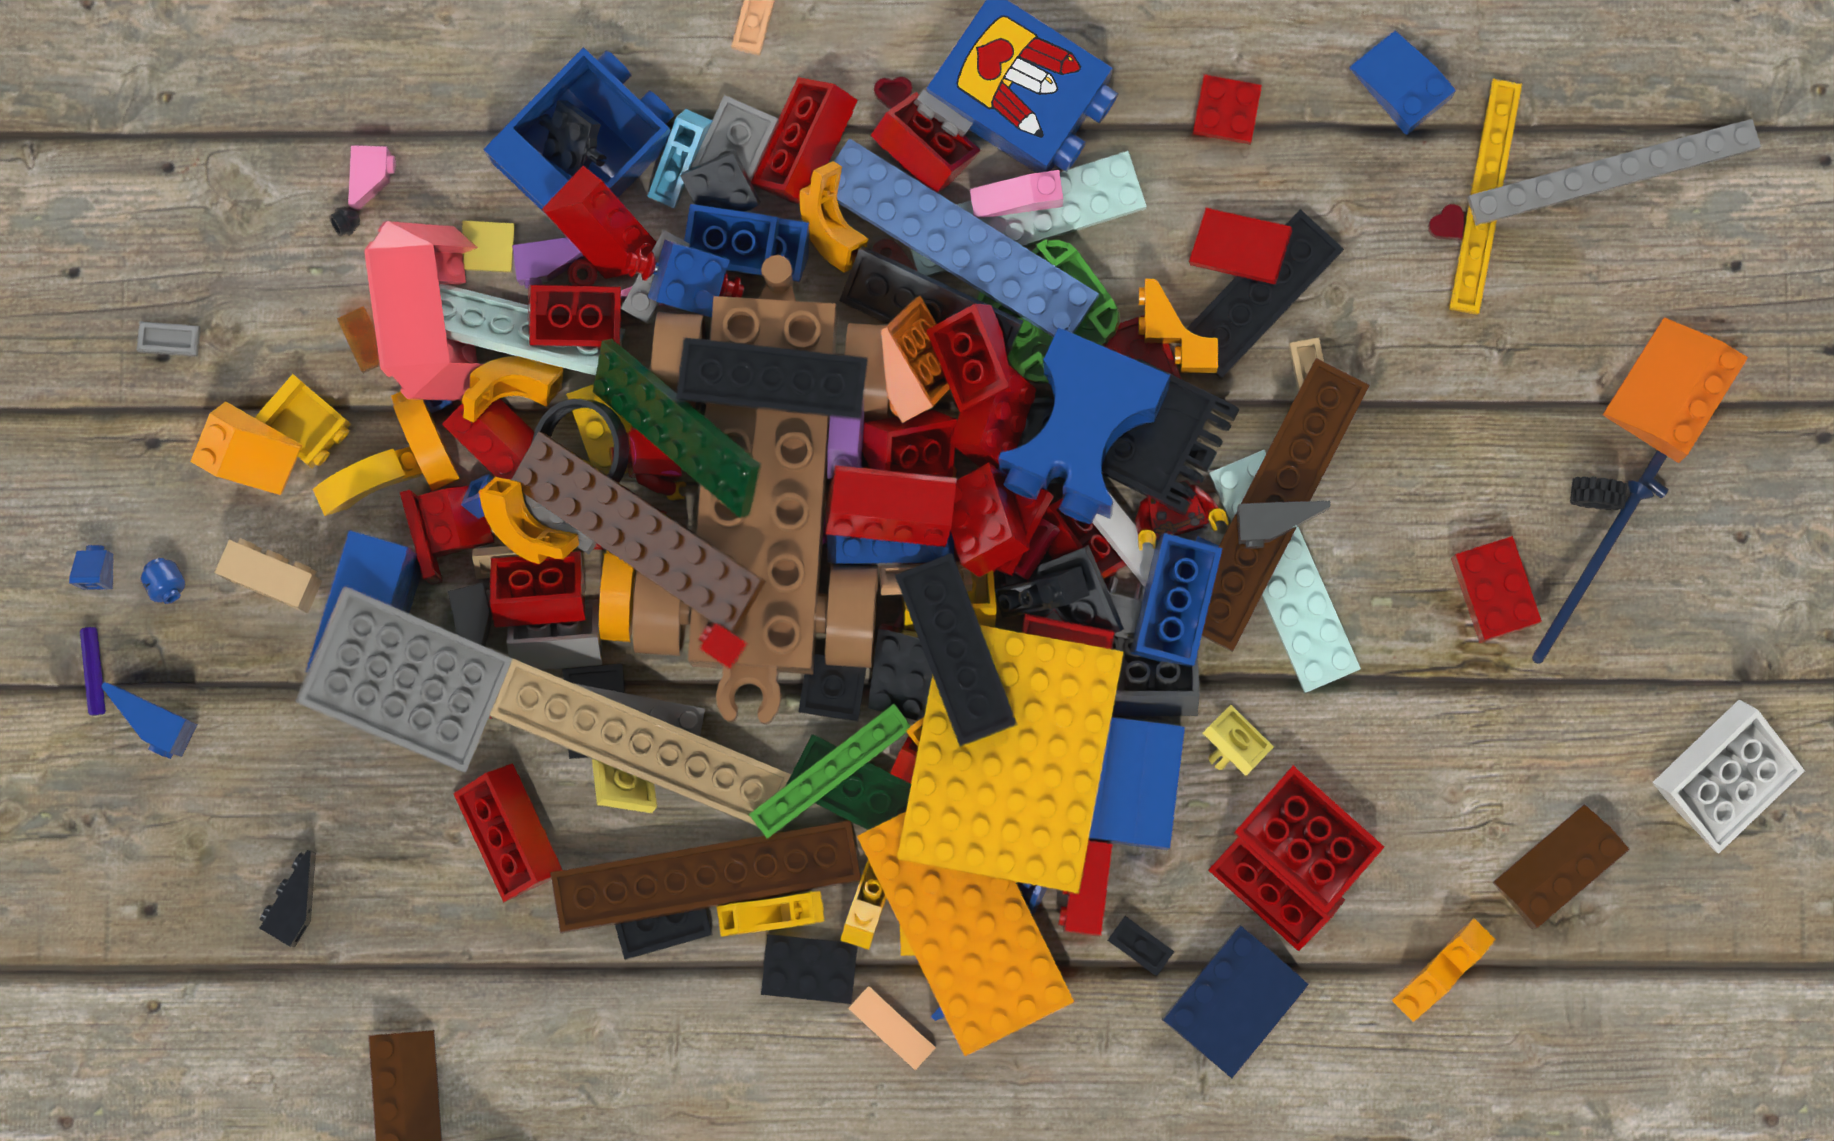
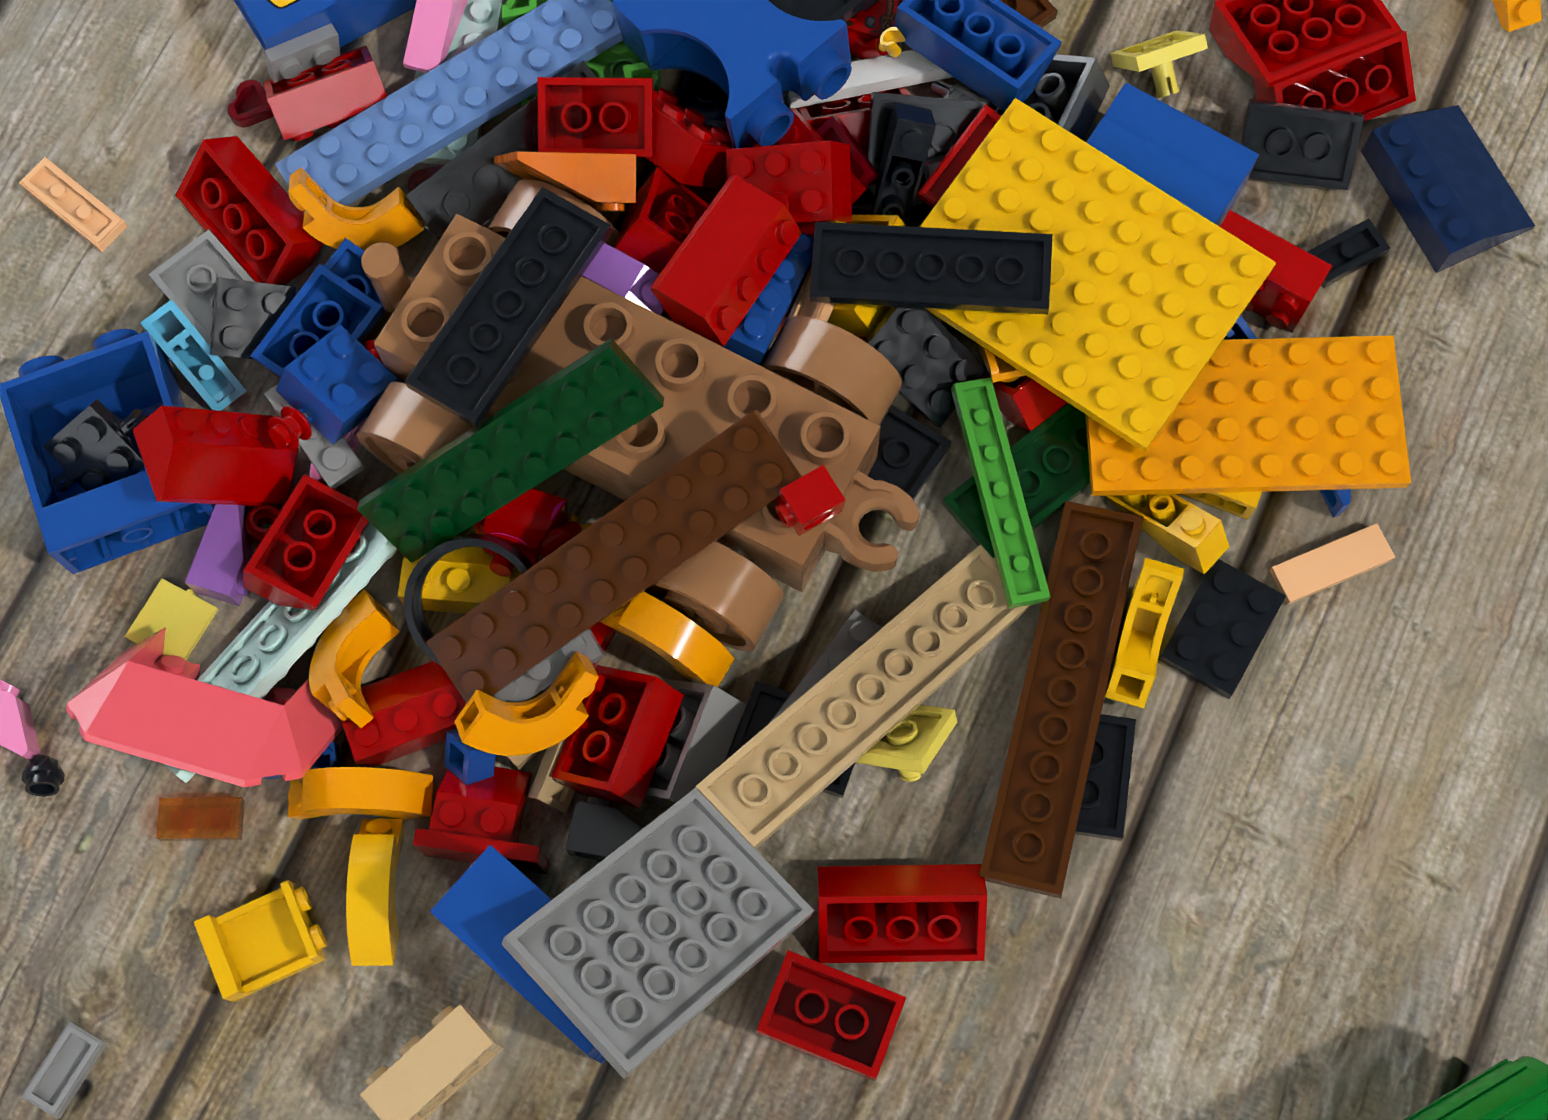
camera: 70 degrees left, 10 degrees down
light orange slope [190,401,303,495] -> none
none -> red brick [756,950,907,1081]
none -> black plate [1241,99,1365,190]

